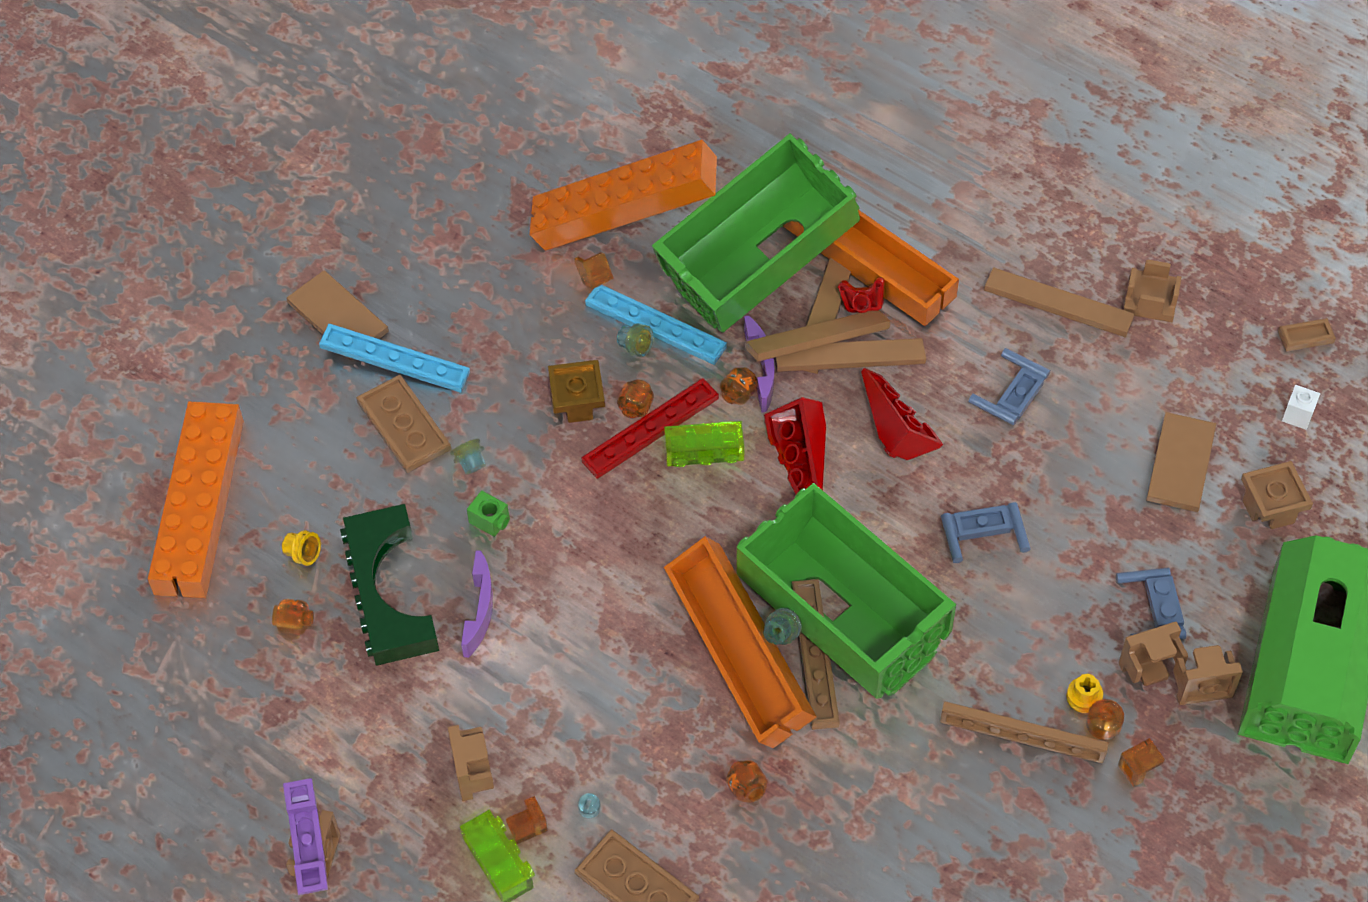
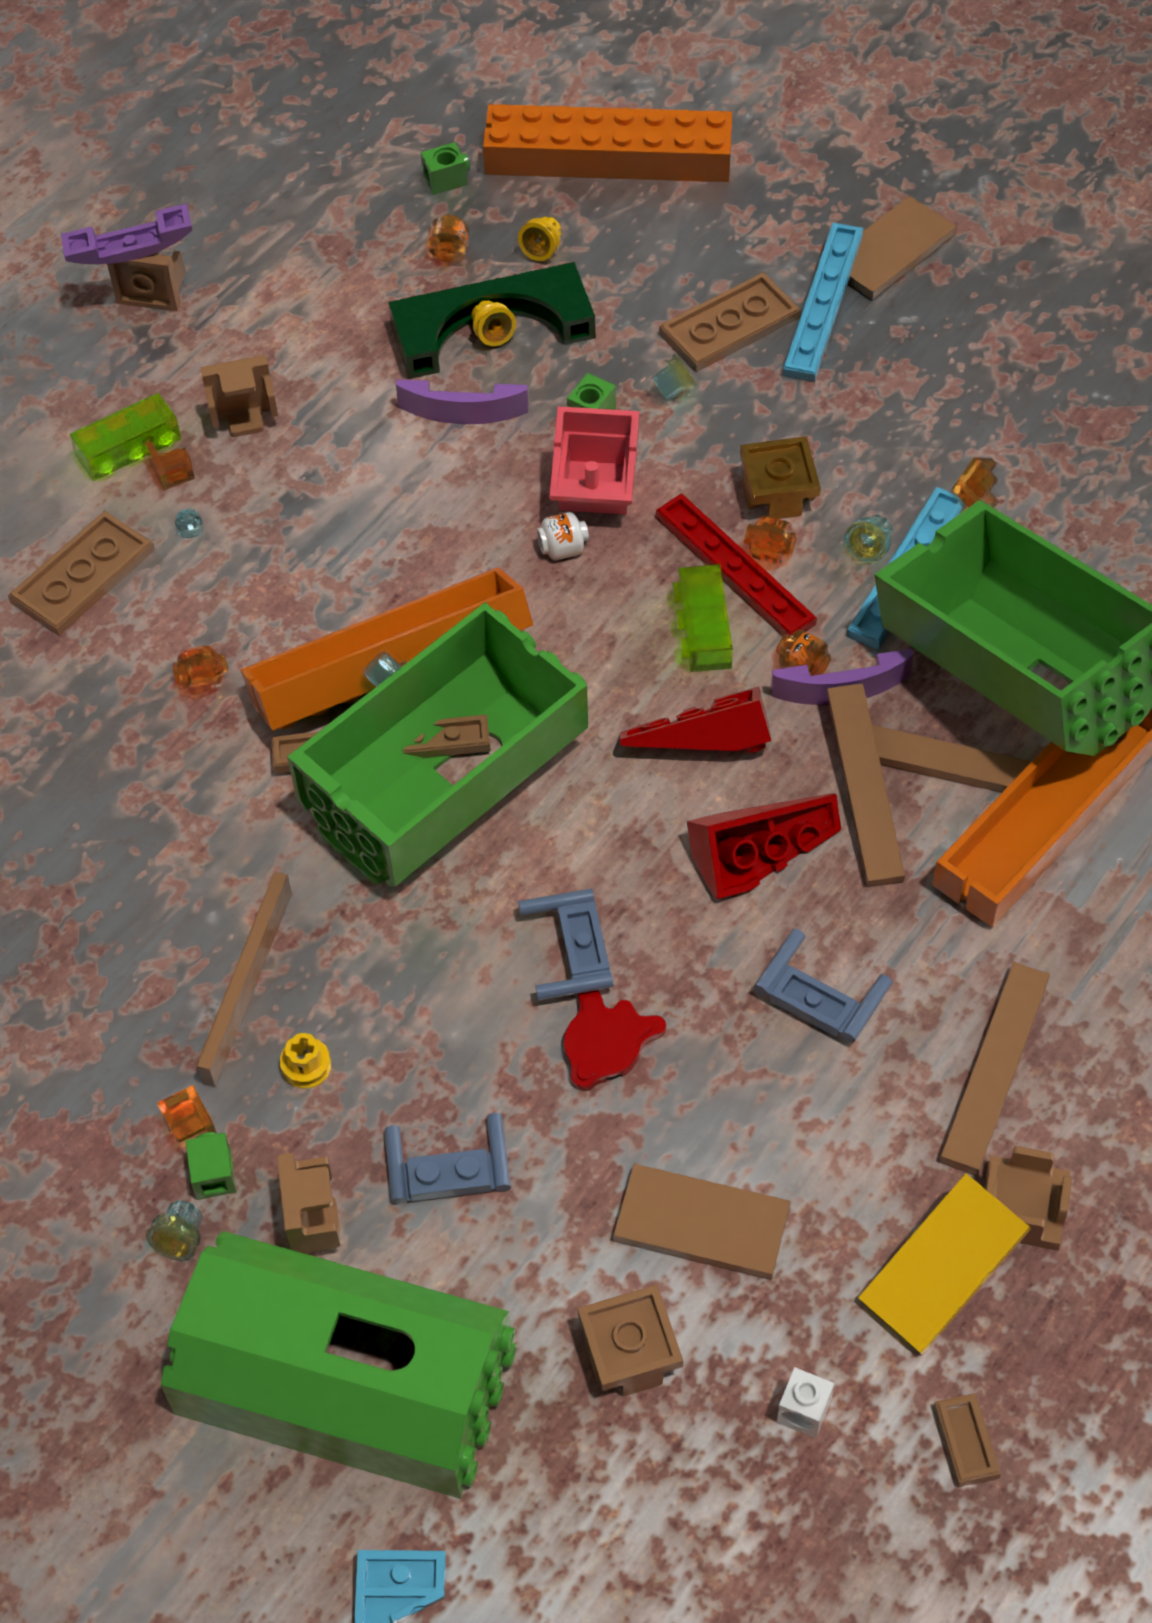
camera: 90 degrees right, 0 degrees up
orange piece [529,139,717,251] -> none
medium nougat tile [746,310,890,362] -> none
red piece [838,277,885,313] -> none
clear orange head [1086,699,1124,740] -> none
medium nougat panel [1119,621,1188,686] -> none
none -> clear light blue piece [146,1200,203,1261]
none -> bright green brick [185,1132,237,1200]
none -> bright green brick [420,142,470,195]
none -> yellow piece [472,300,516,347]
none -> white head [537,512,589,561]
none -> coral piece [549,406,639,515]
none -> red tile [564,990,667,1091]
none -> yellow tile [858,1173,1031,1355]

